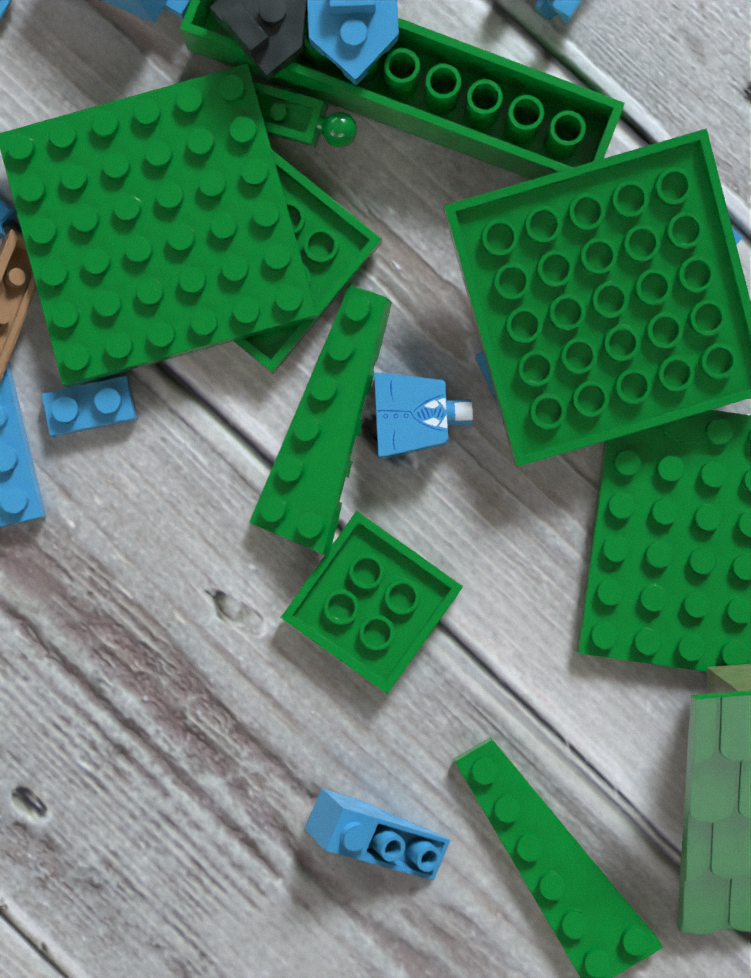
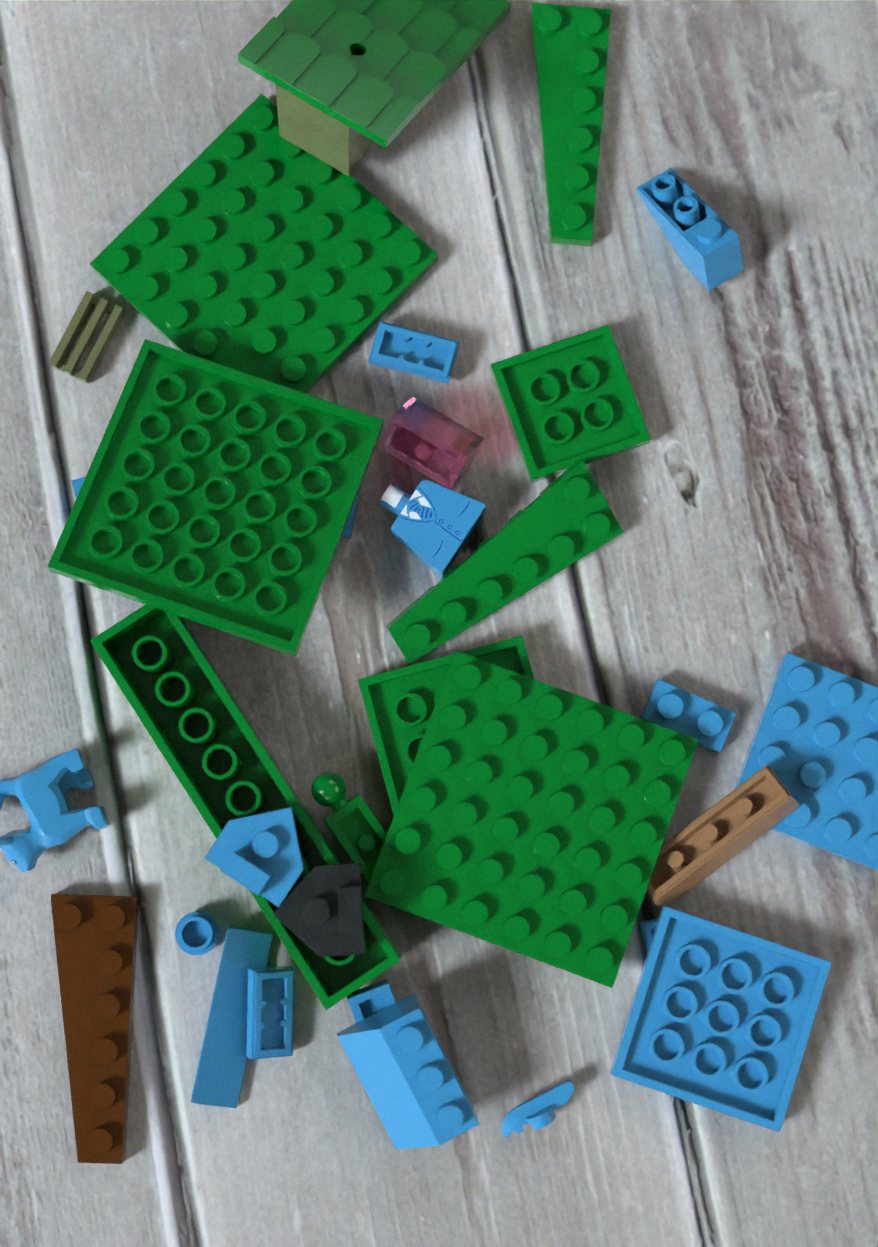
camera: 145 degrees left, 5 degrees down
none -> dark azure plate [369,321,460,385]
none -> clear pink brick [379,396,484,490]

